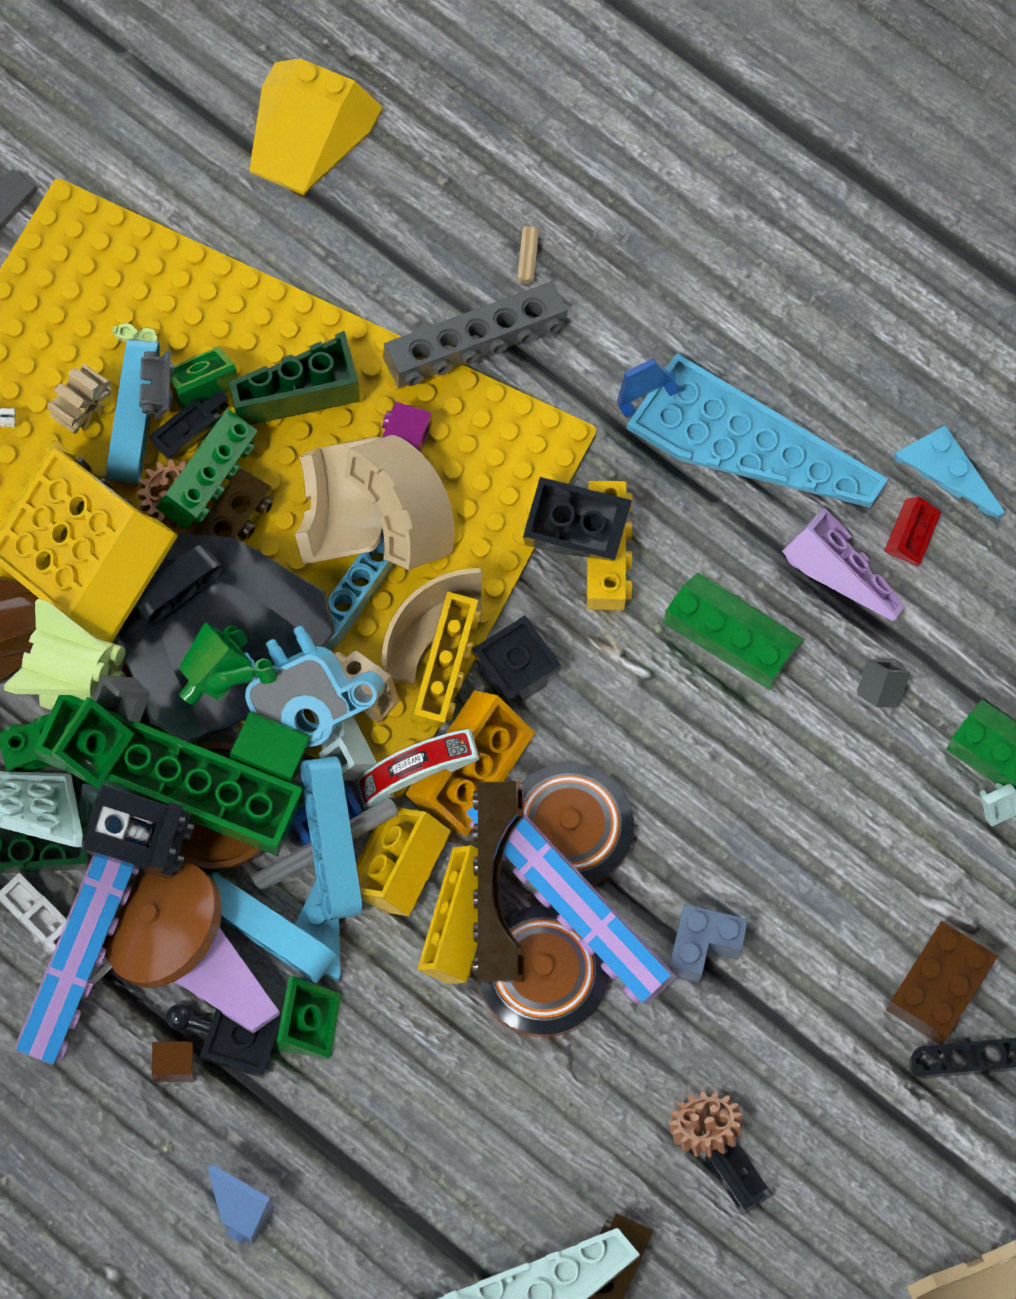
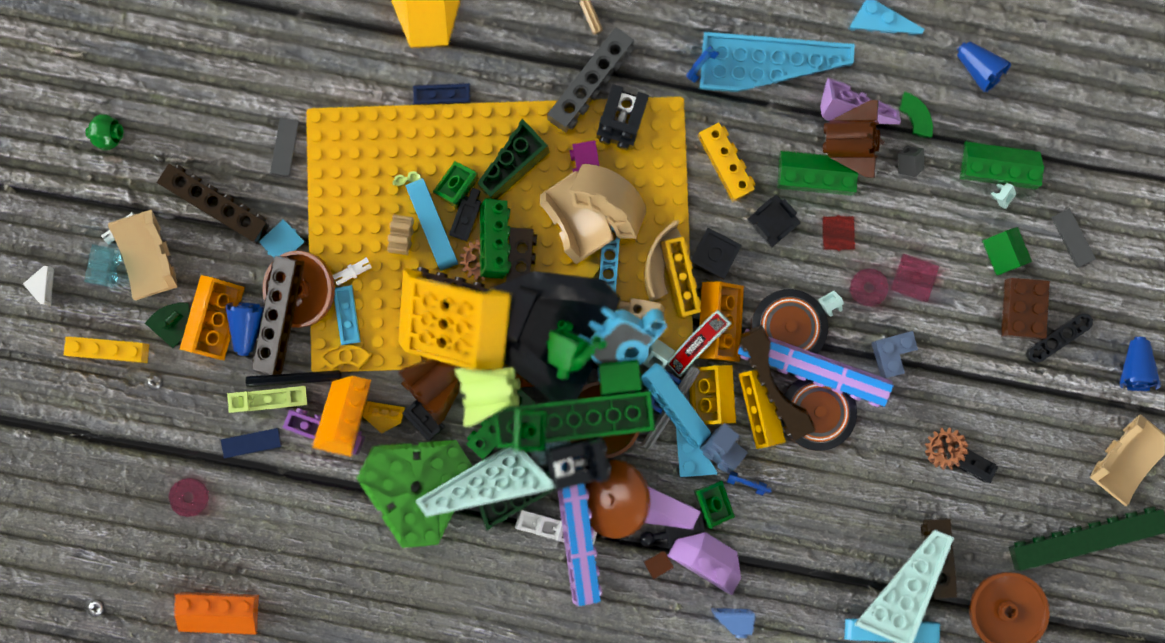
camera: 30 degrees left, 15 degrees up
dark grey panel [93,675,151,722] -> none
dark grey hinge [139,351,174,420] -> none
medium azure beam [209,872,337,983] -> none
black slope [523,477,632,561] -> none
red slope [884,496,941,566] -> none
none -> dark blue tile [413,83,471,105]
none -> black brick [596,84,649,150]
none -> lavender wedge [668,532,741,595]
none -> sand blue brick [699,423,748,474]
none -> blue flag [726,471,771,496]
none -> black panel [747,194,801,248]
none -> light aqua tile [817,291,844,317]
none -> clear red piece [822,215,855,252]
none -> reddish brown brick [823,100,885,178]
none -> clear pink tile [850,268,889,307]
none -> clear pink plate [890,254,940,303]
none -> green tile [899,92,933,139]
none -> green slope [982,227,1032,276]

